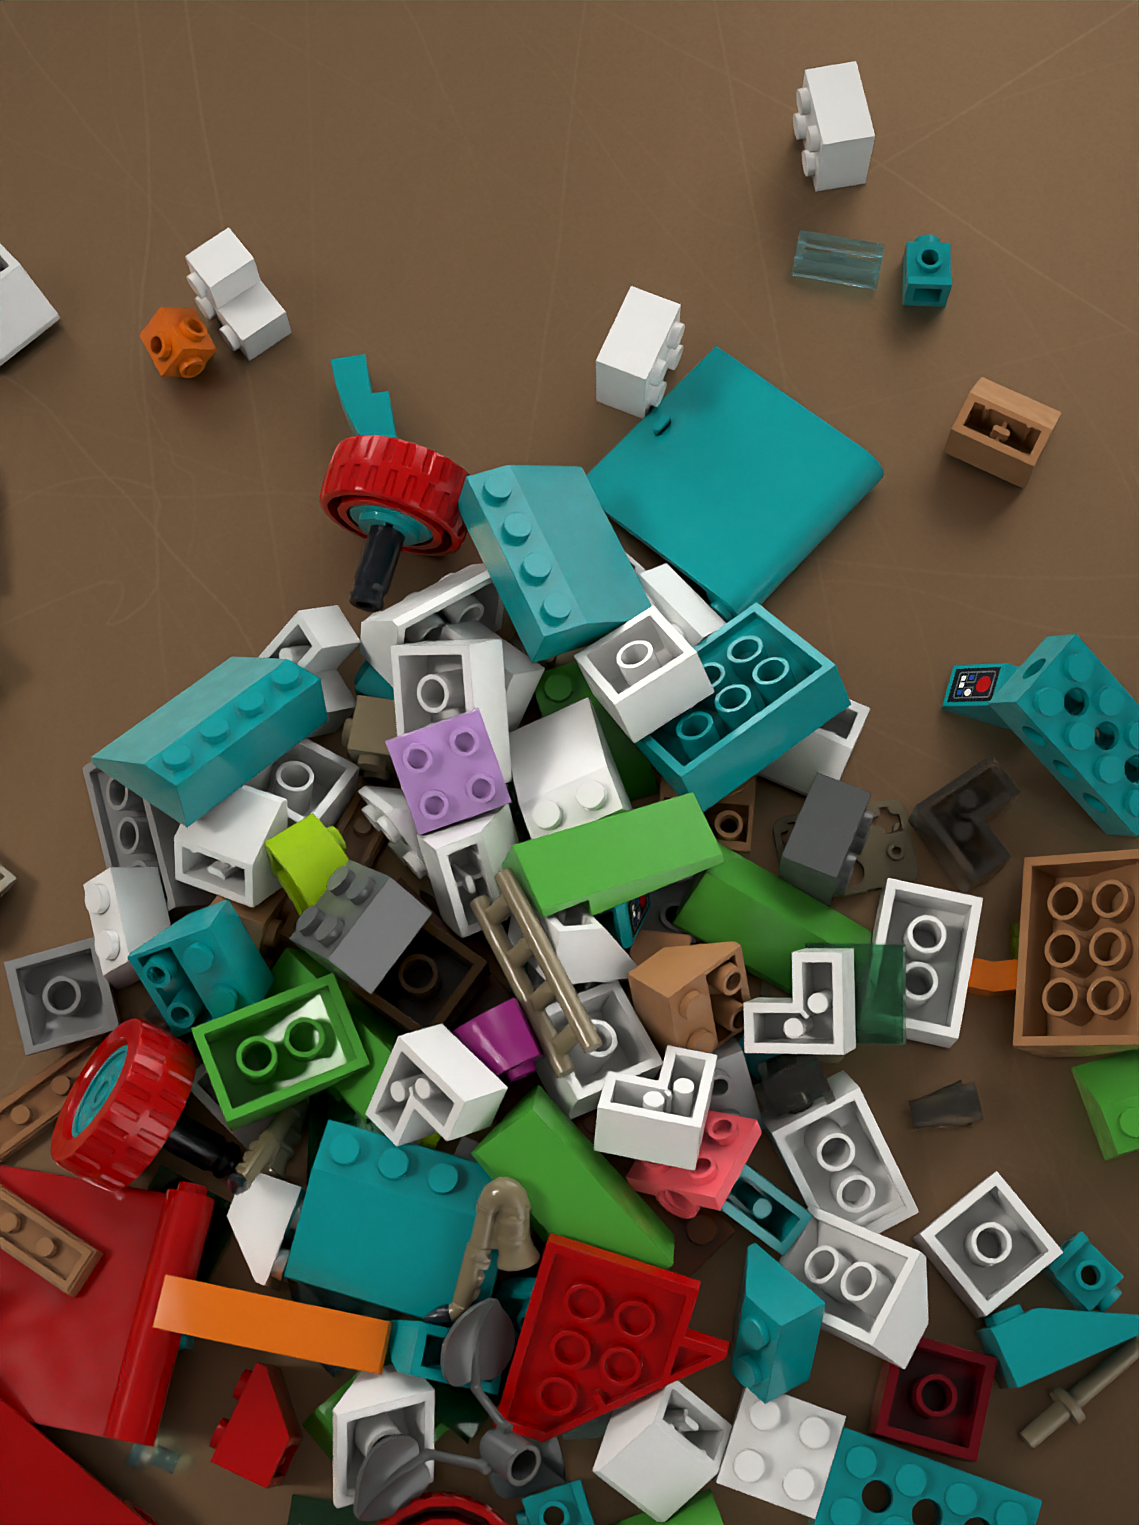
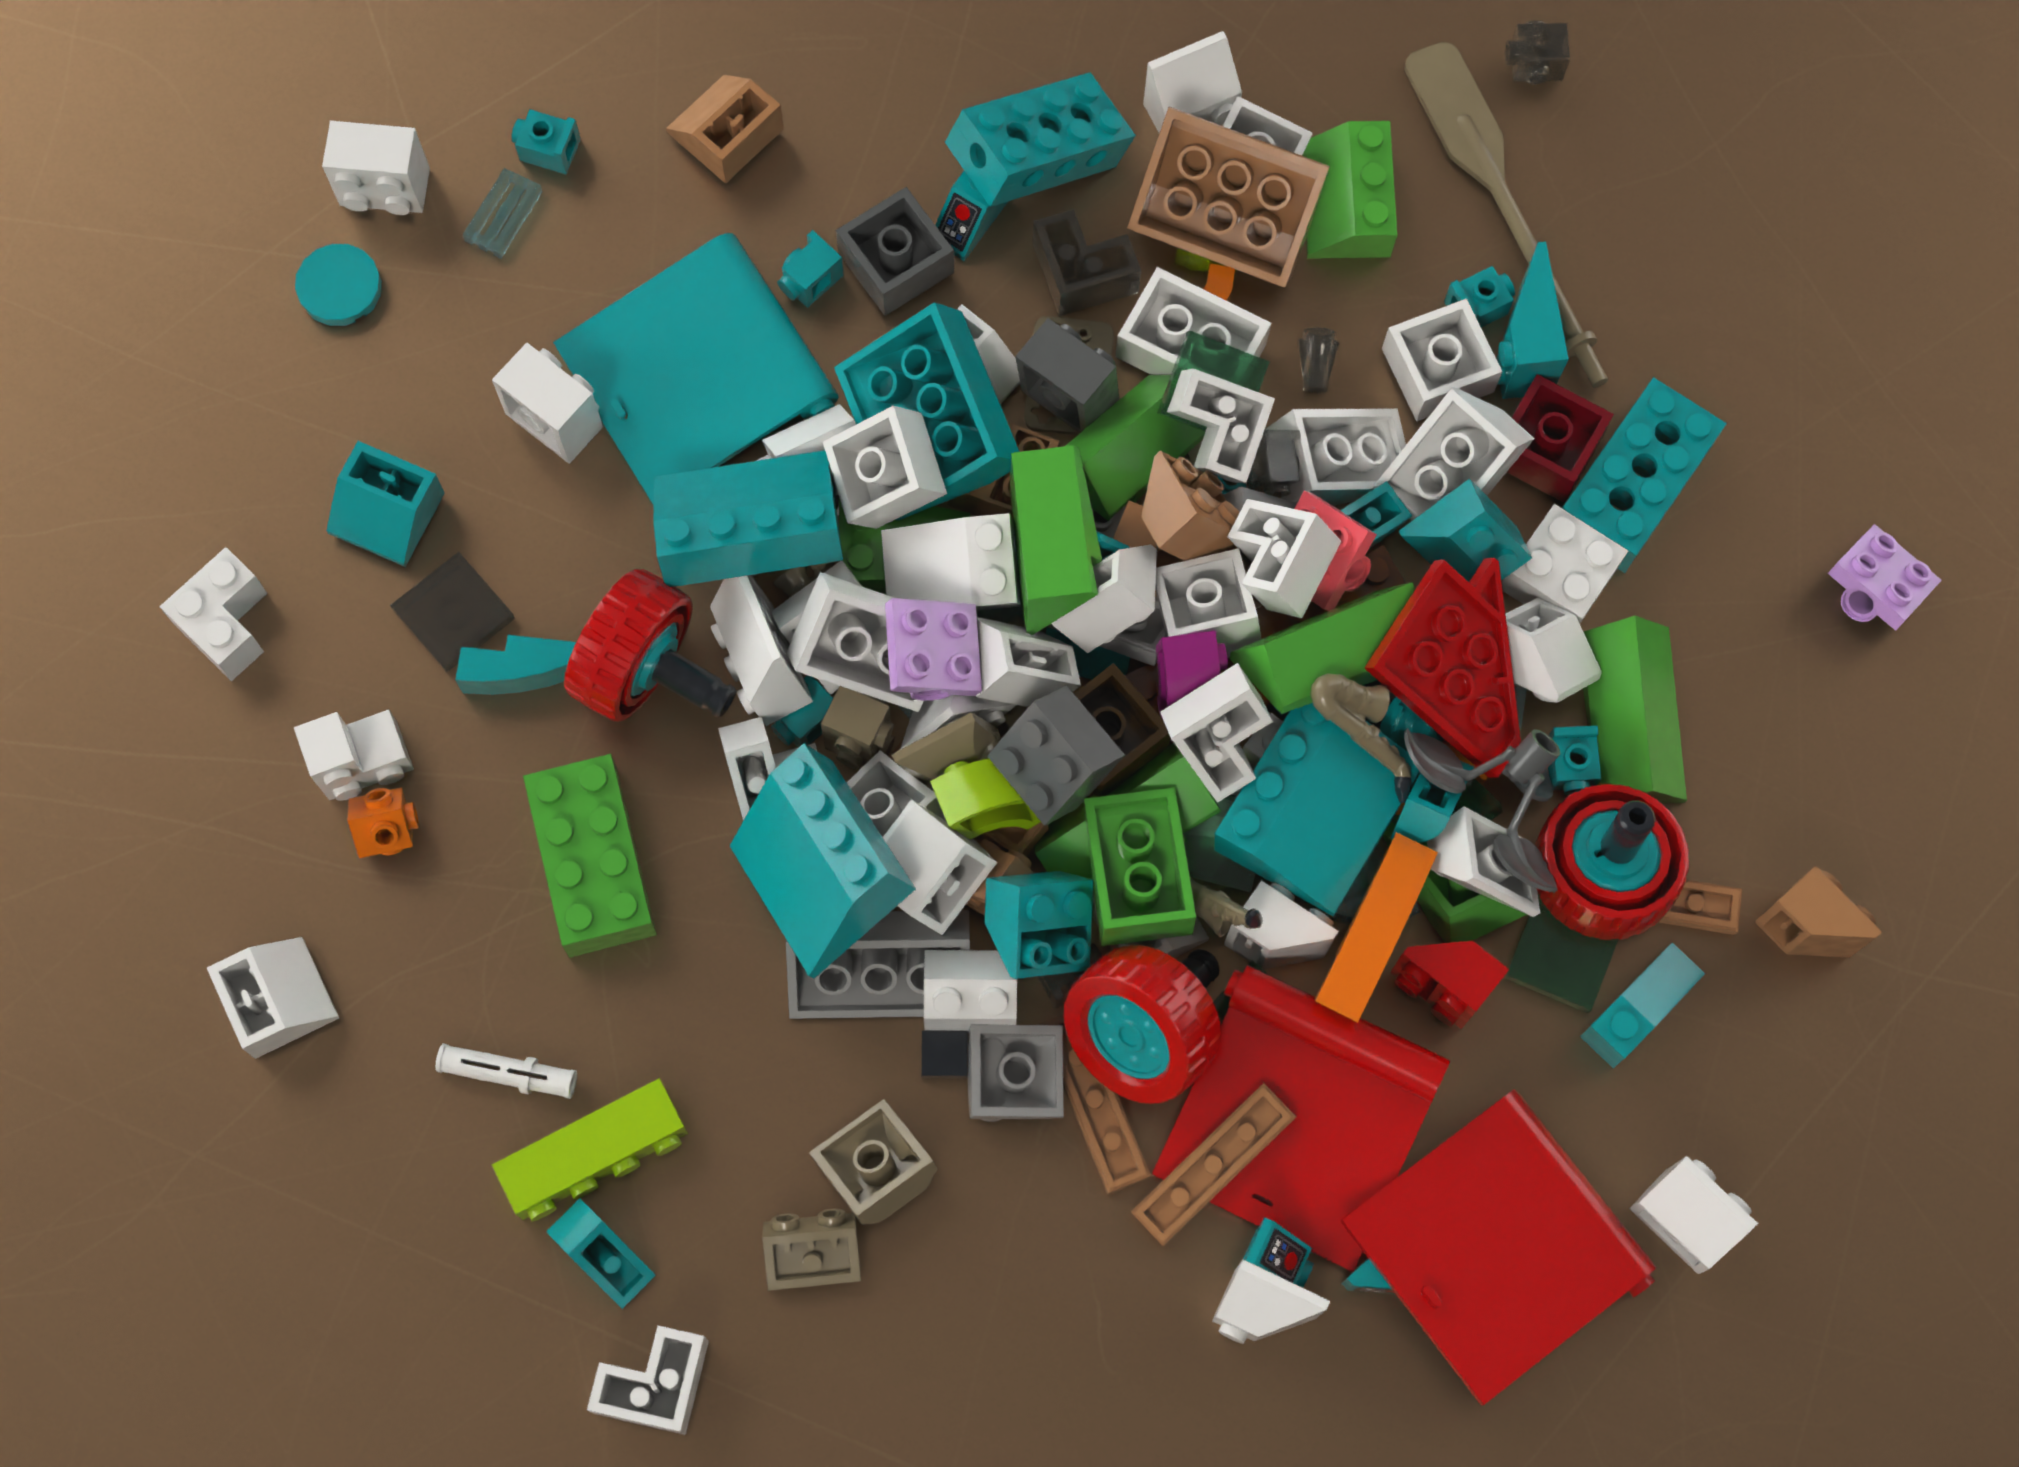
camera: 80 degrees left, 0 degrees up
clear light blue piece [125,1436,181,1474] -> none
dark tan bar [469,868,603,1078] -> none
none -> white brick [159,547,267,681]
none -> teal tile [295,244,382,326]
none -> teal slope [326,441,445,567]
none -> clear smoke tile [390,552,515,673]
none -> bright green brick [523,754,657,958]
none -> teal brick [777,230,844,308]
none -> dark grey brick [836,187,954,316]
none -> dark tan slope [891,712,1002,792]
none -> black tile [921,1031,968,1079]

